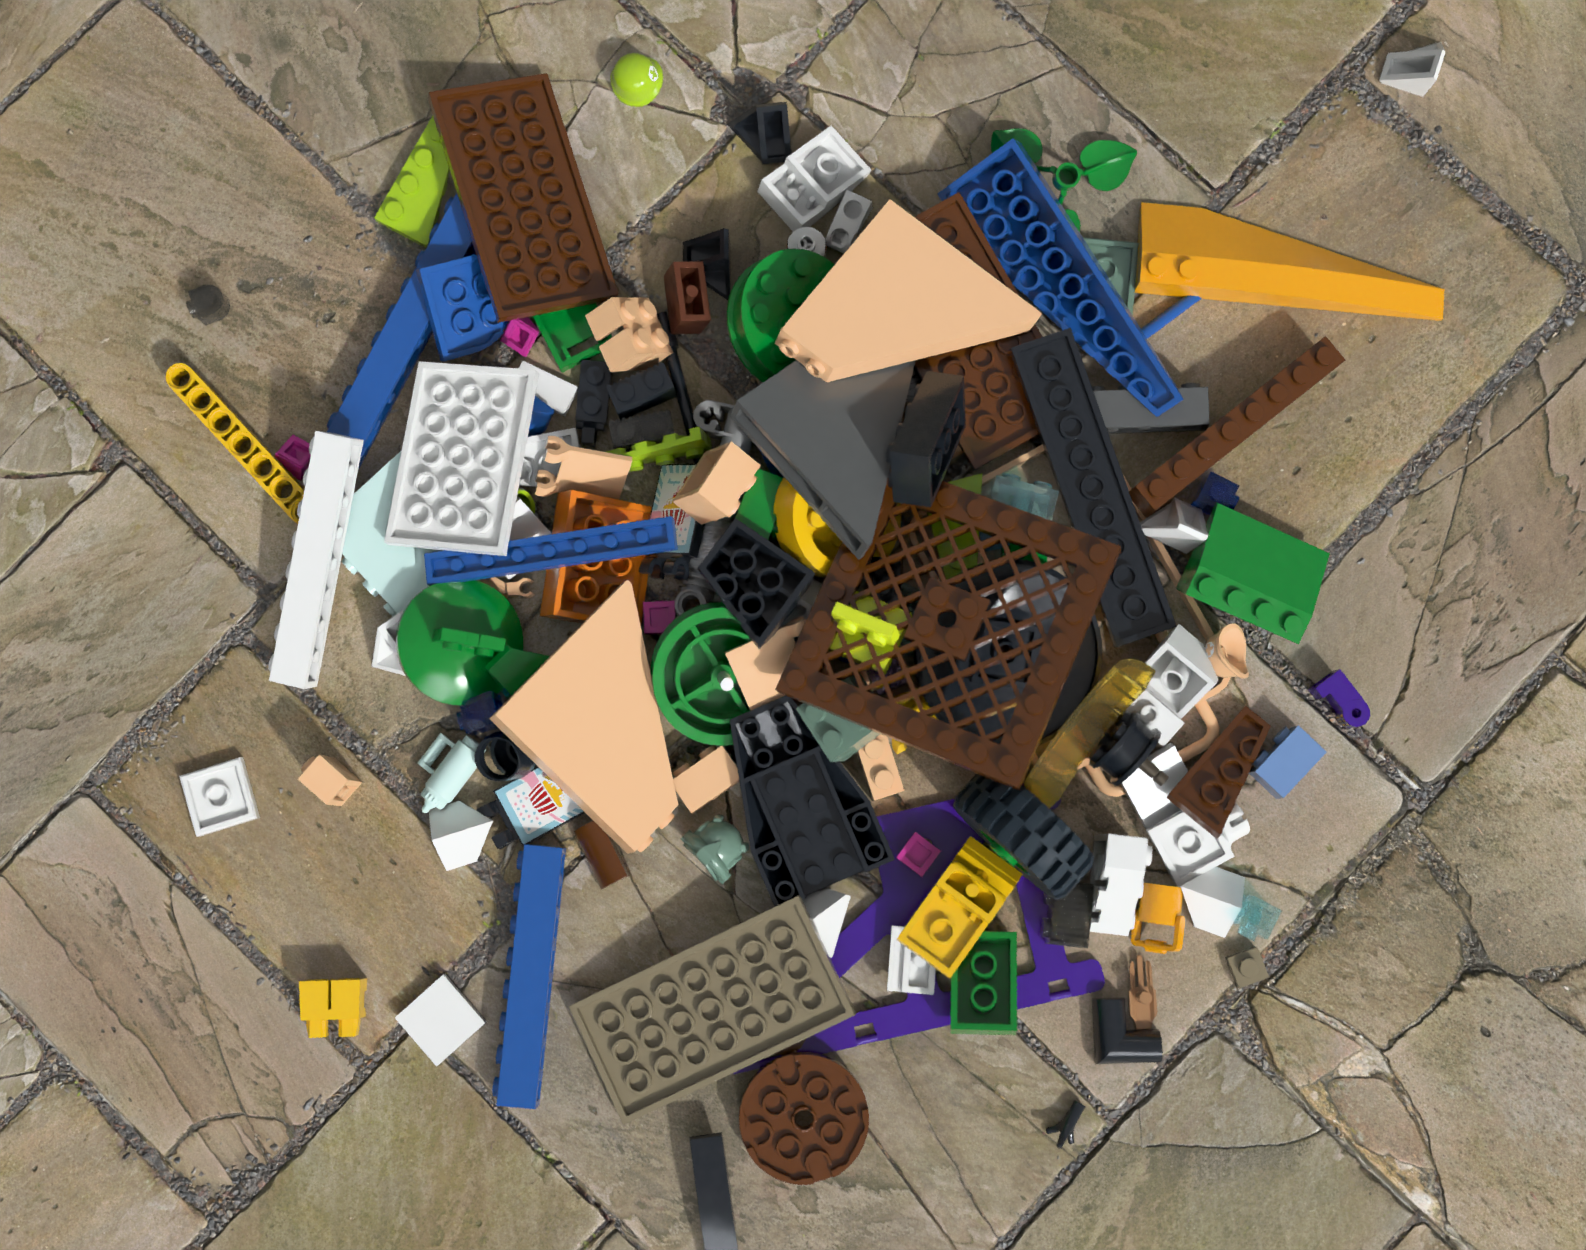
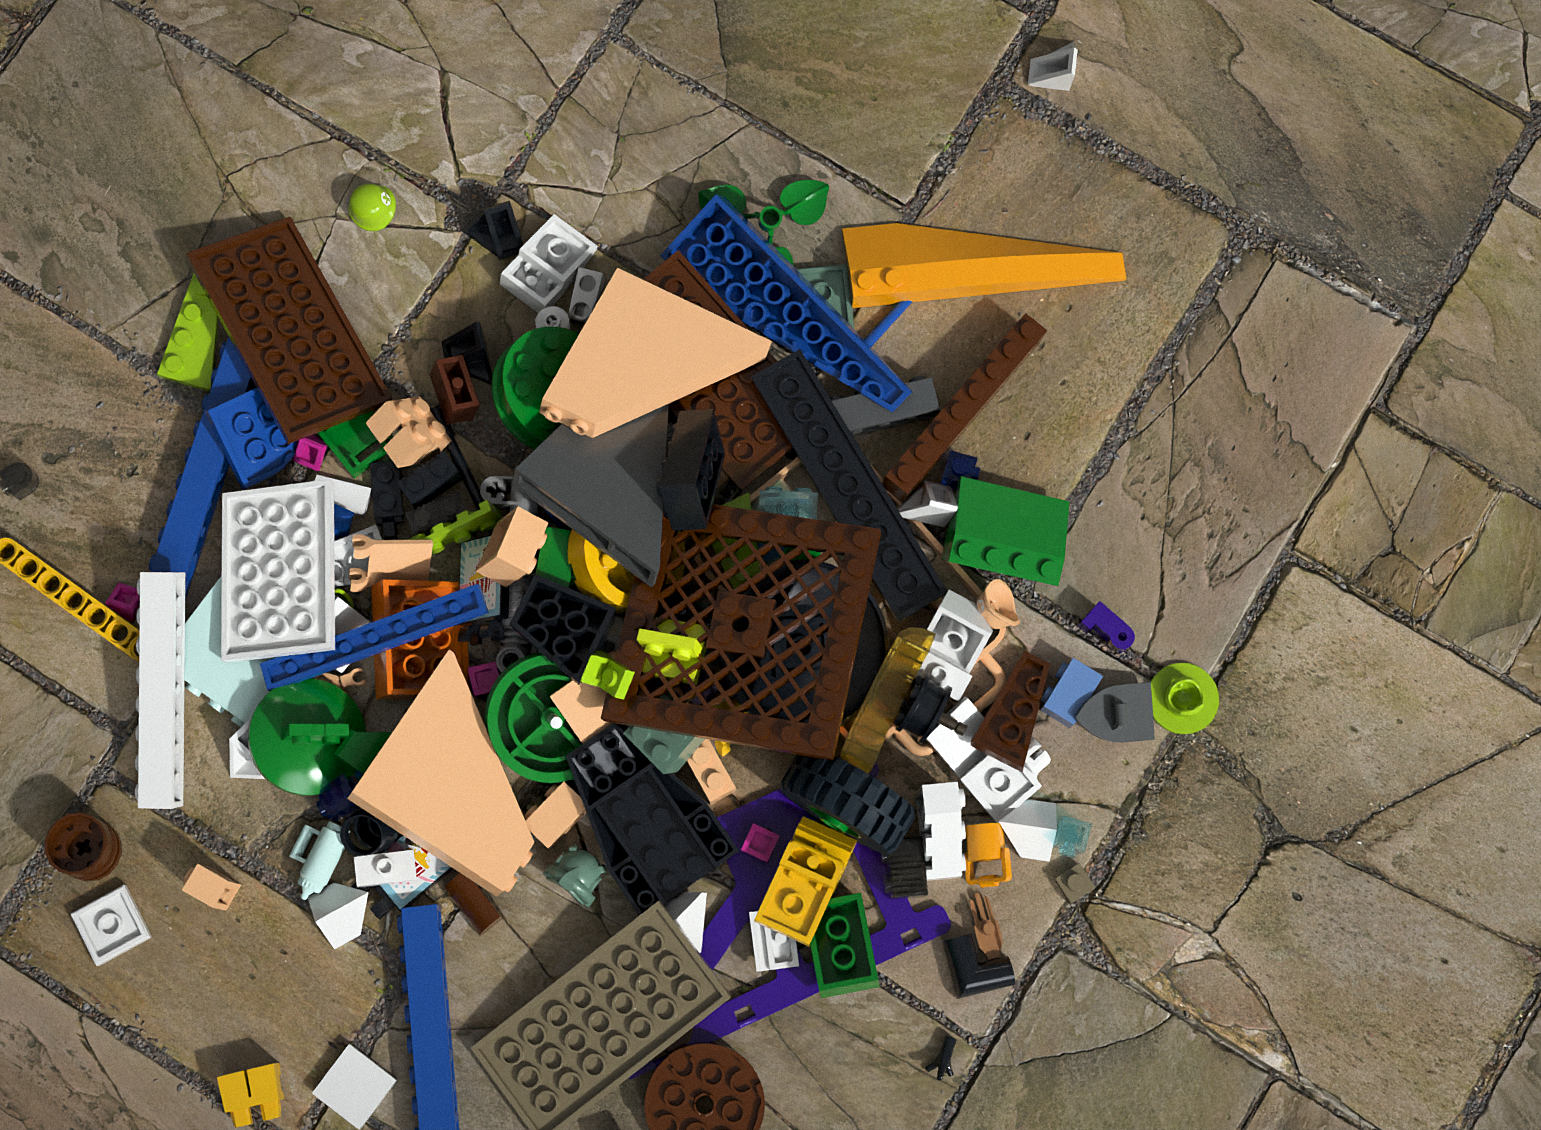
camera: 20 degrees left, 5 degrees down
none -> reddish brown wheel [45,812,122,882]
none -> white plate [354,849,417,888]
none -> lime slope [580,651,635,700]
none -> dark grey shield [1074,682,1155,742]
none -> lime piece [1151,663,1219,734]

